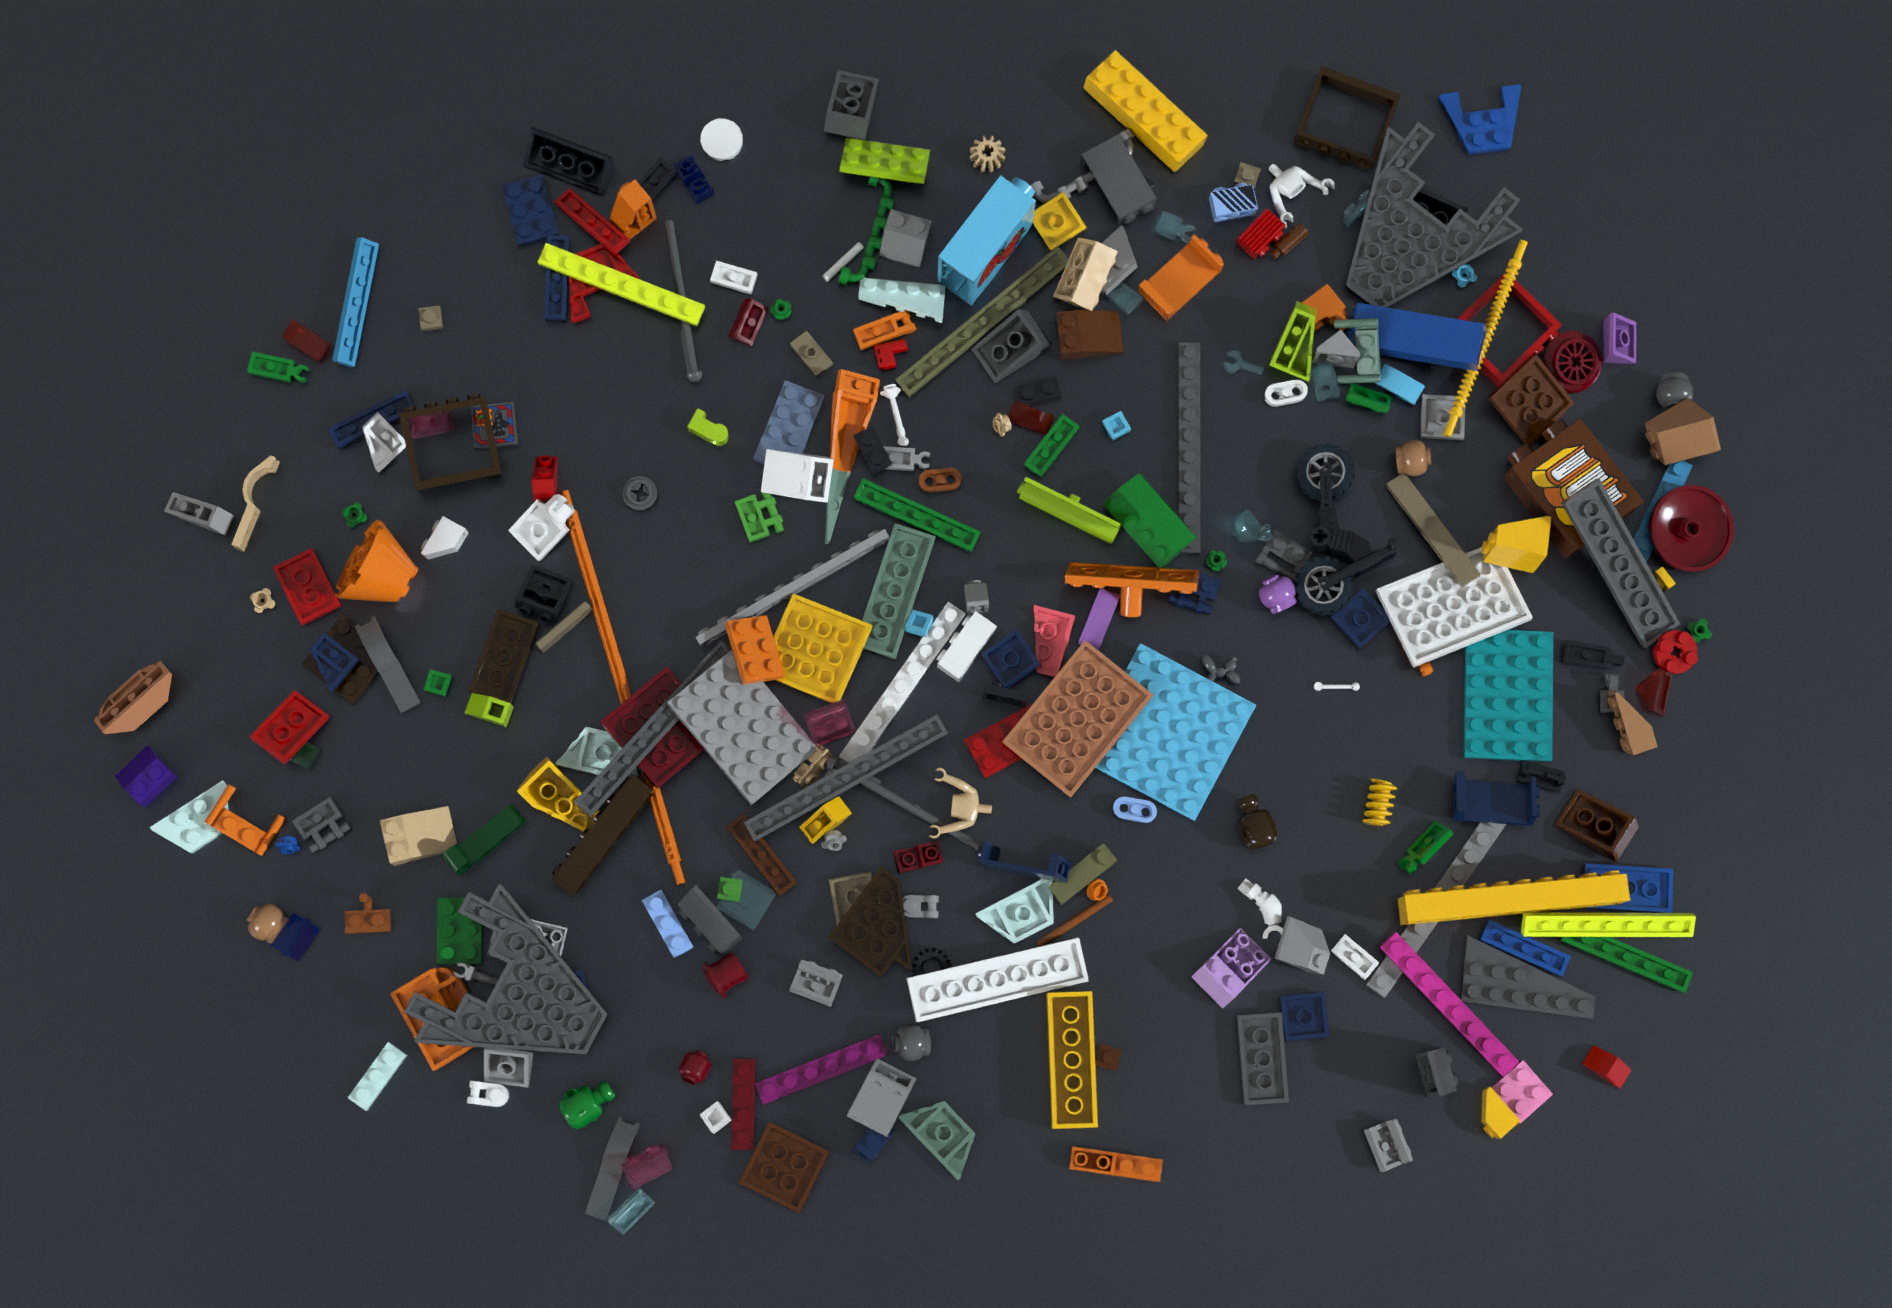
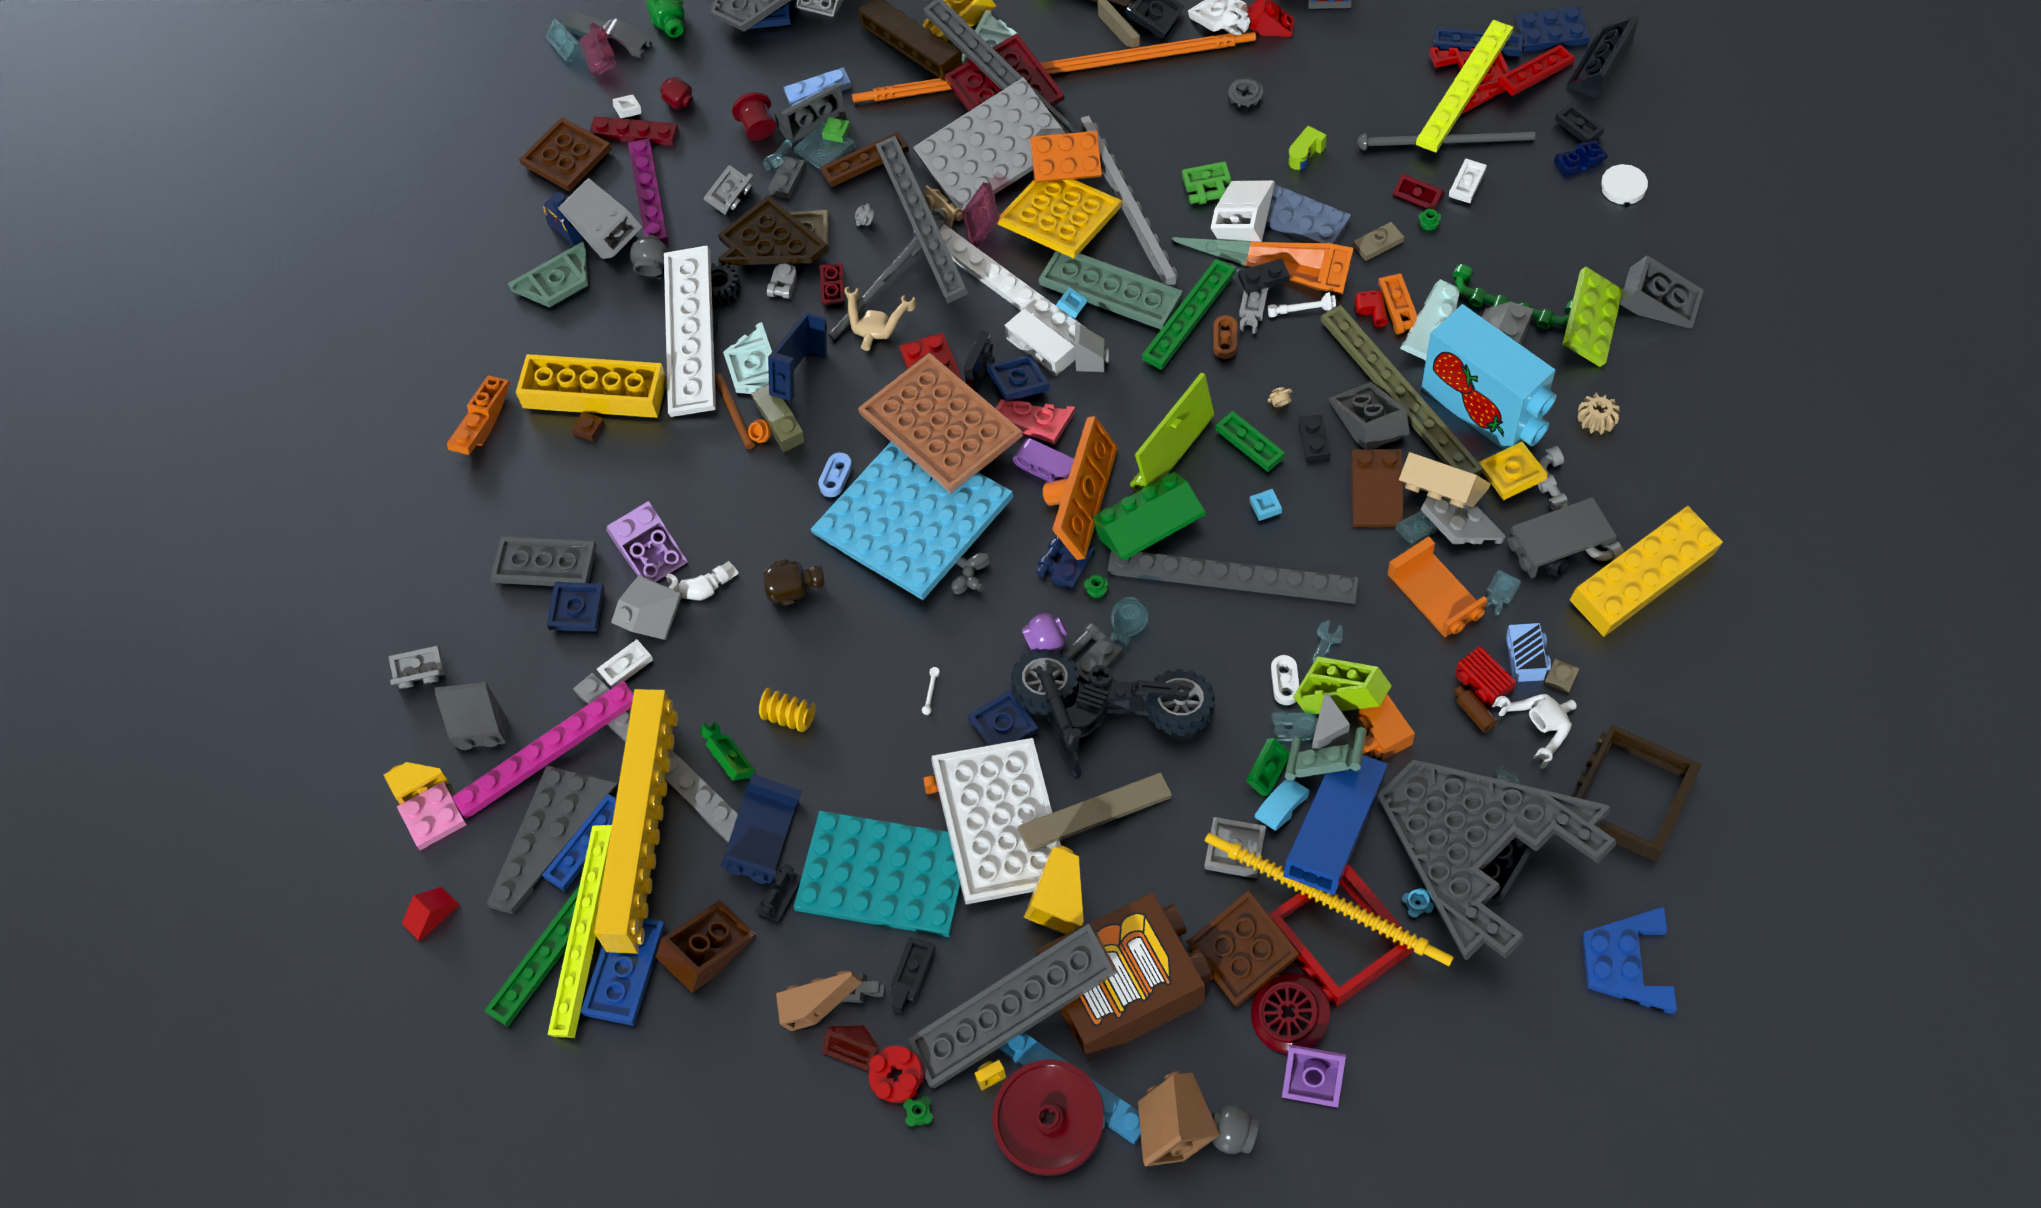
camera: 110 degrees right, 20 degrees down
orange wedge [609,179,657,240] -> none
yellow slope [800,796,852,844] -> none
white piece [823,242,864,282] -> none
clear red slope [1008,400,1055,435] -> none
medium nougat piece [1396,440,1432,476] -> none
none -> clear light blue bar [762,139,792,171]
none -> dark grey plate [768,156,806,199]

